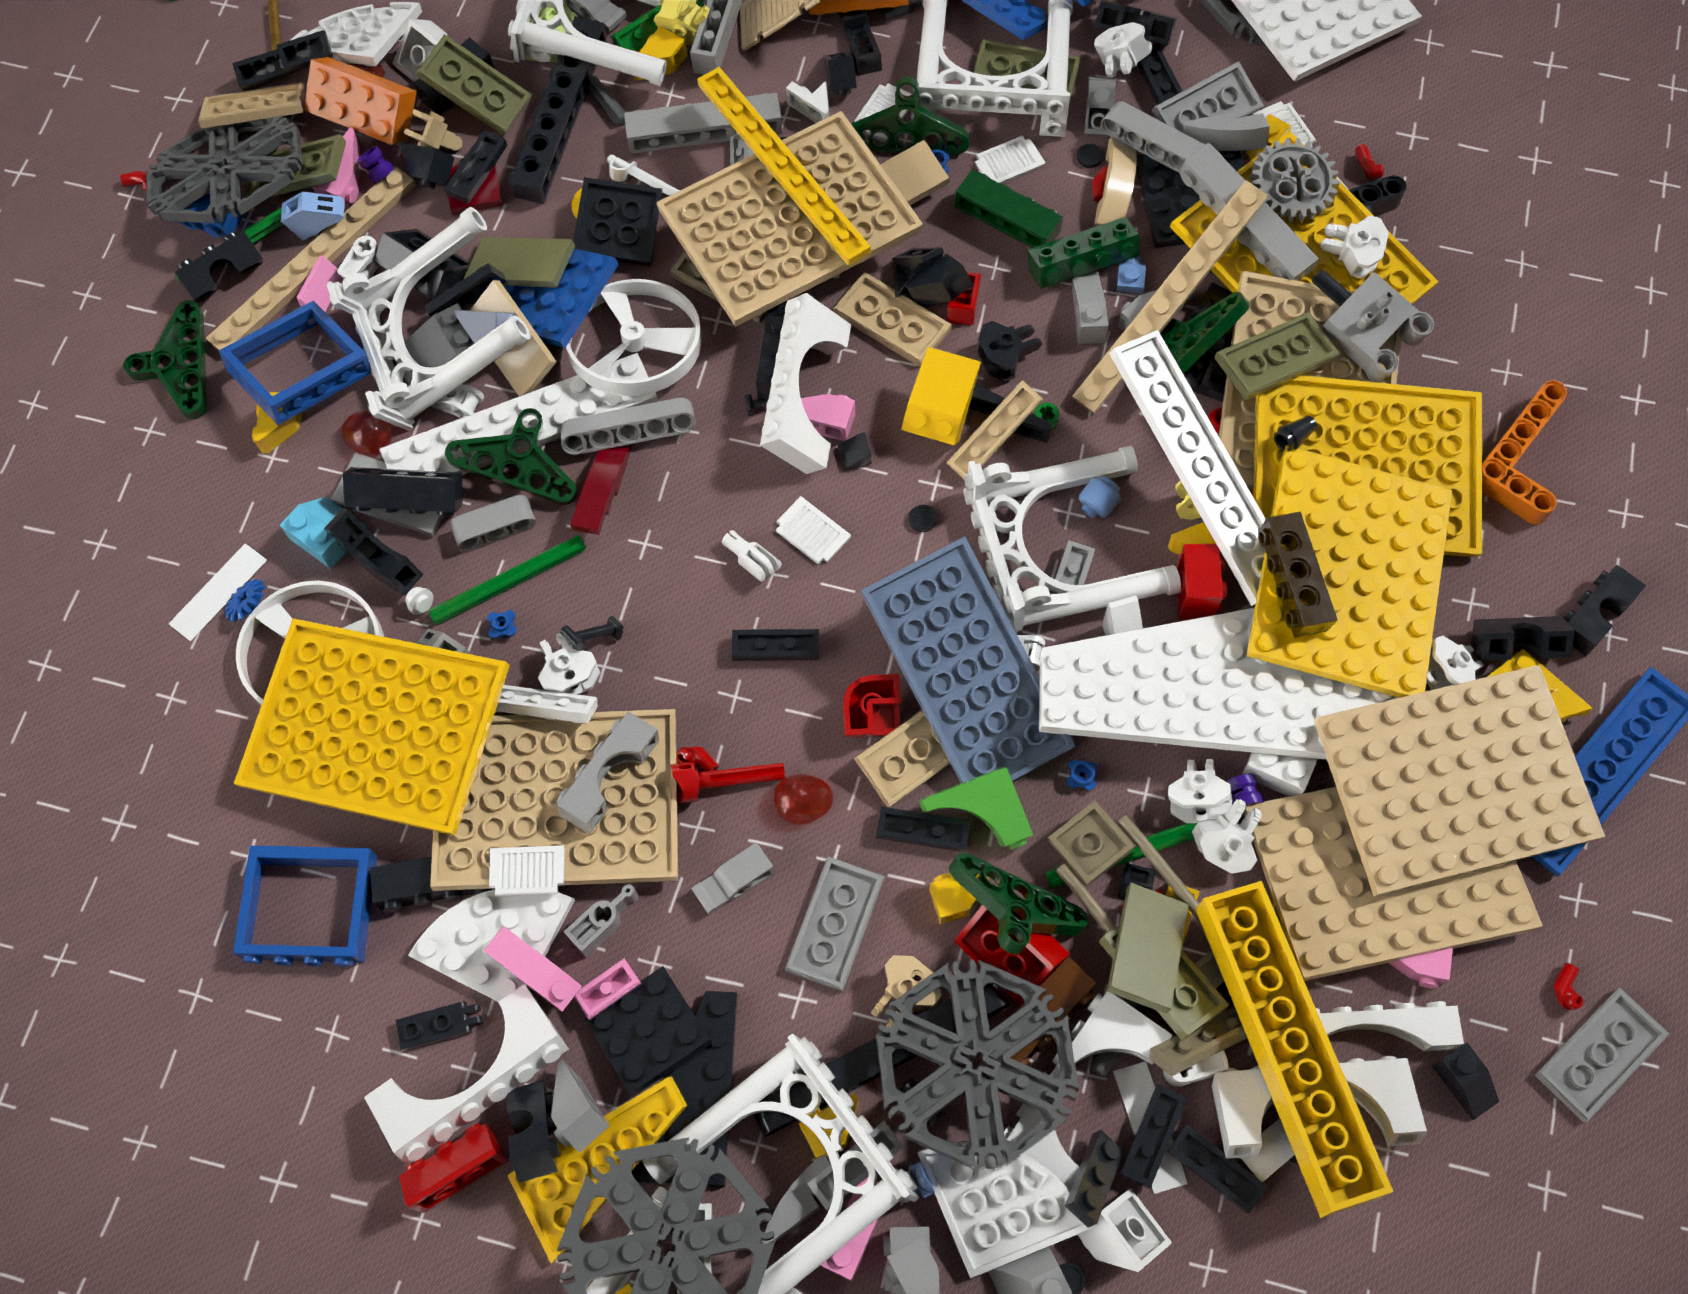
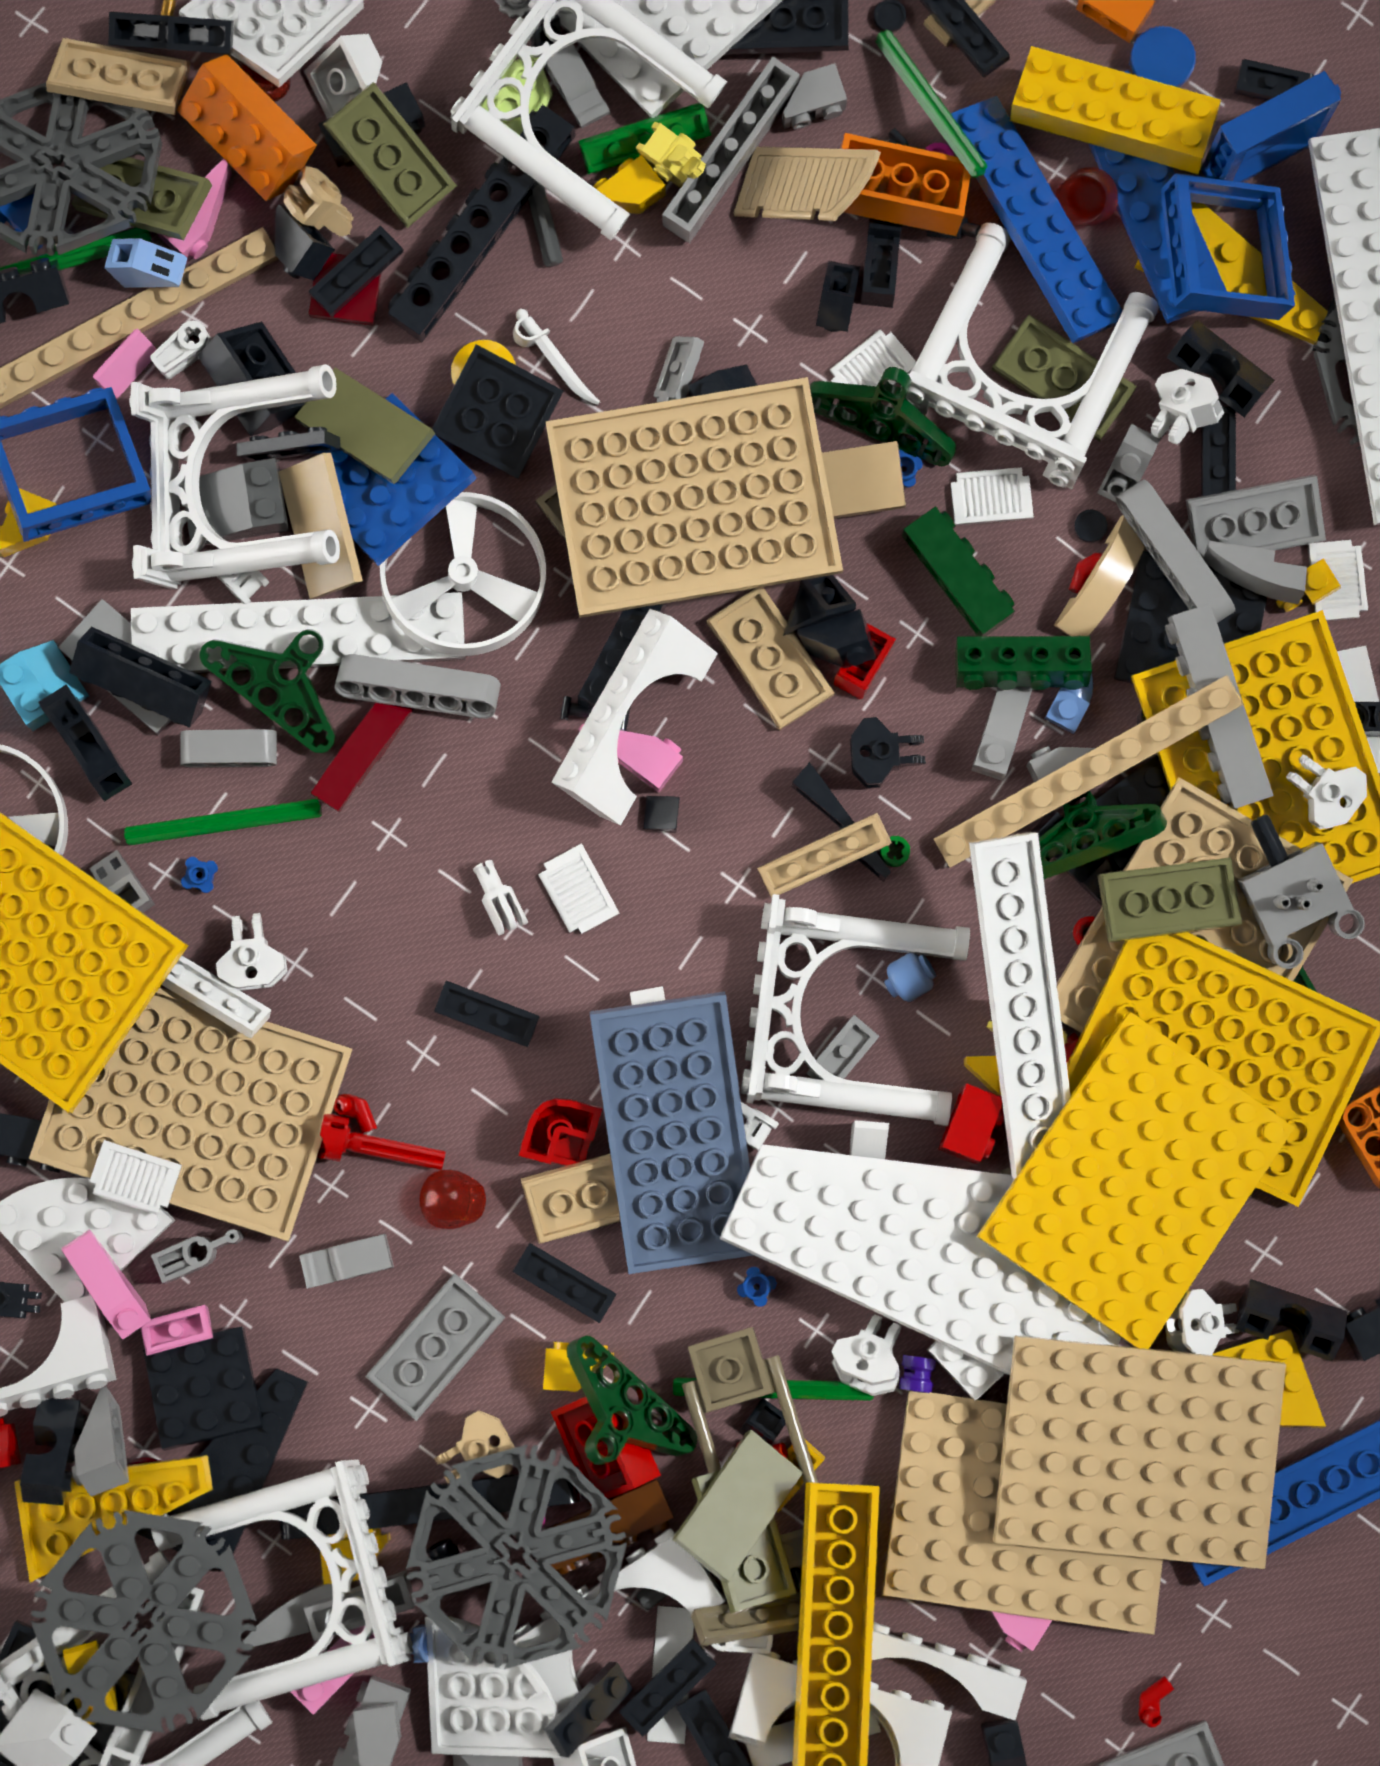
camera: 15 degrees right, 15 degrees up
clear red hat [342,411,393,455] -> none
dark purple wheel [357,146,394,183] -> none
white plate [405,587,434,615] -> none
slope [455,310,515,343] -> none
light grey arch [557,711,659,834] -> none
black piece [560,616,623,651] -> none
light grey brick [624,93,783,154] -> none
yellow plate [697,67,871,266] -> none
white slope [786,81,829,123] -> none
yellow slope [901,347,981,445] -> none
black piece [909,505,937,532] -> none
bright green arch [918,767,1033,850] -> none
white hinge [1192,799,1262,874] -> none
light grey gear [1249,138,1340,223] -> none
dark brown brick [1258,511,1338,638] -> none
black cone [1274,416,1317,452] -> none

